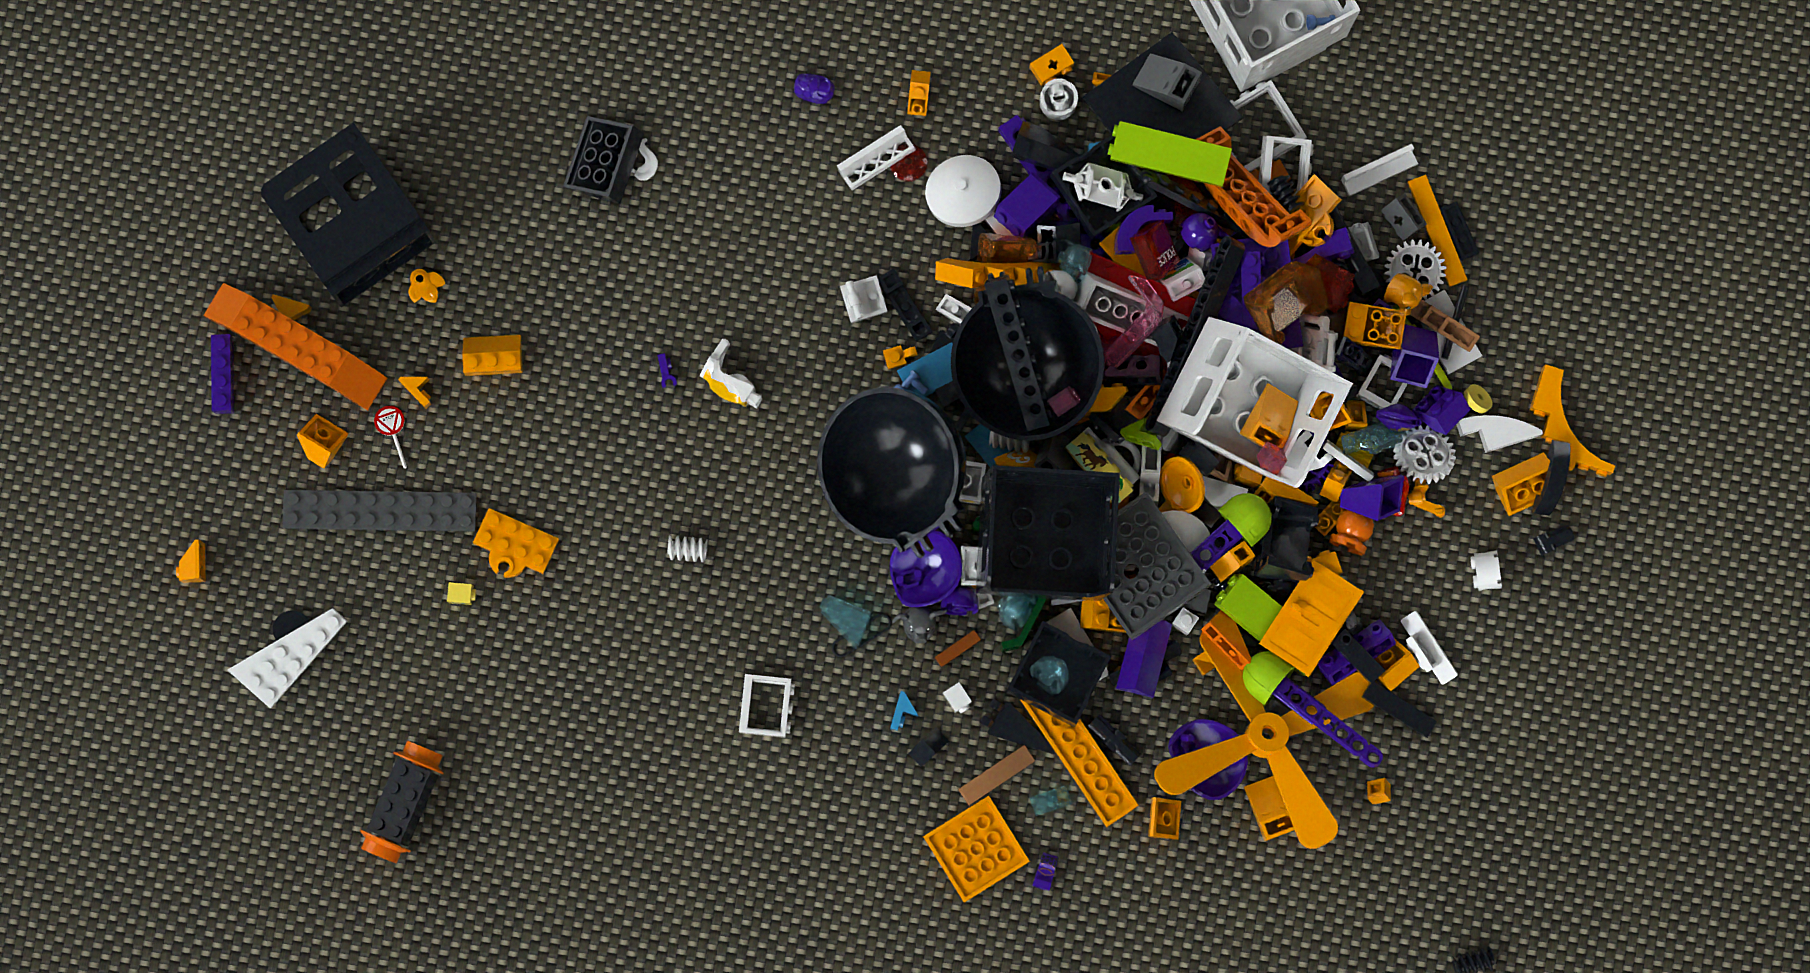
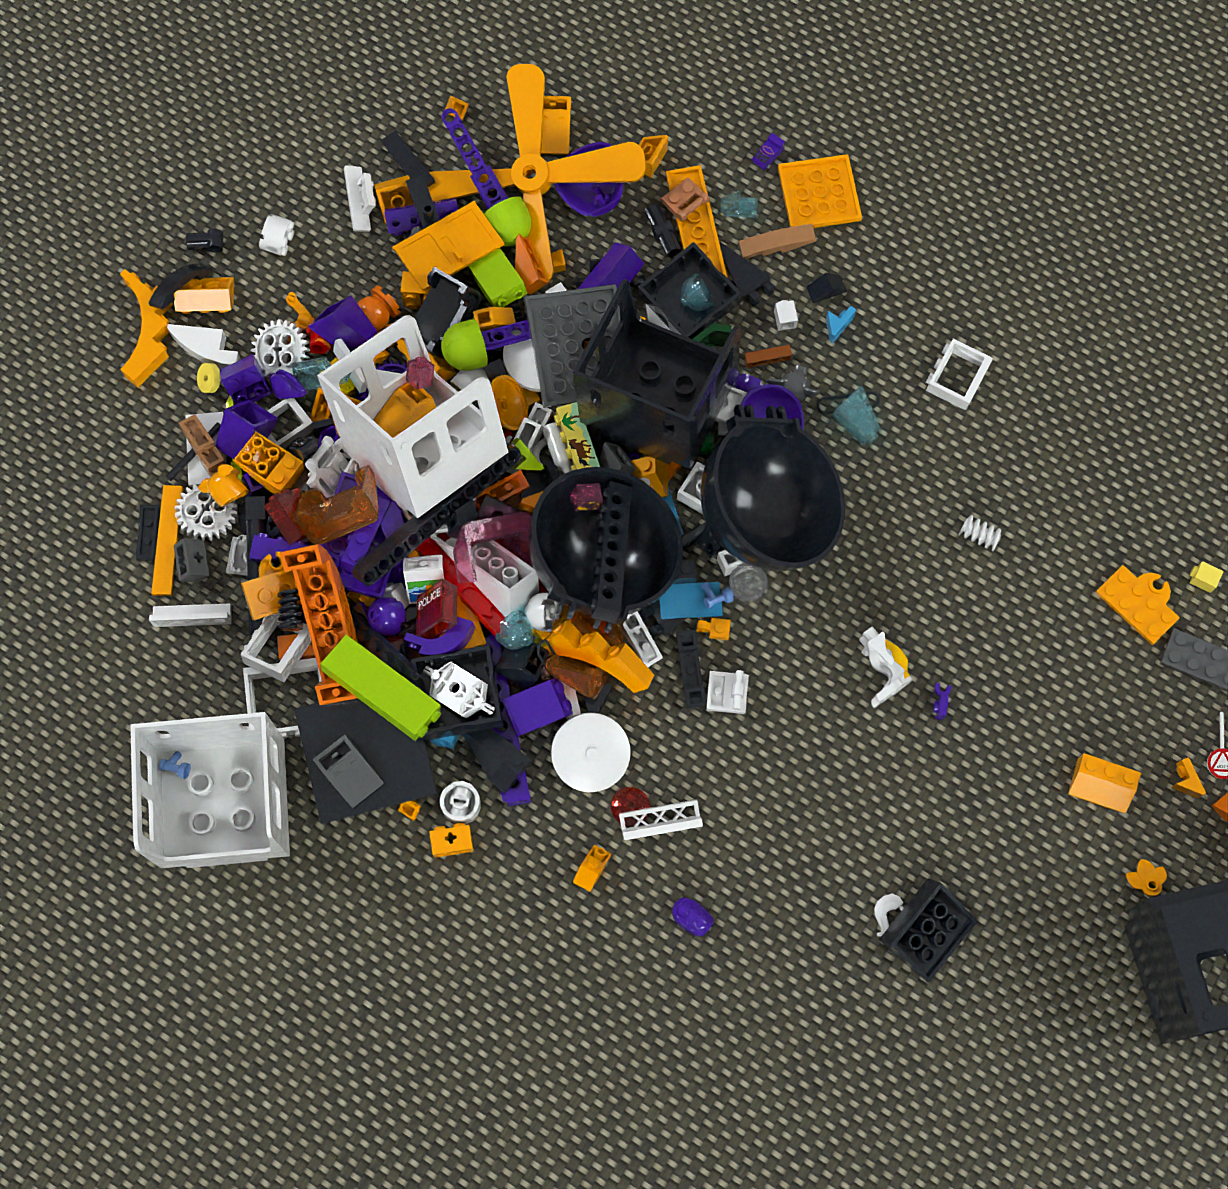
camera: 155 degrees left, 10 degrees down
none -> nougat plate [661,177,710,222]

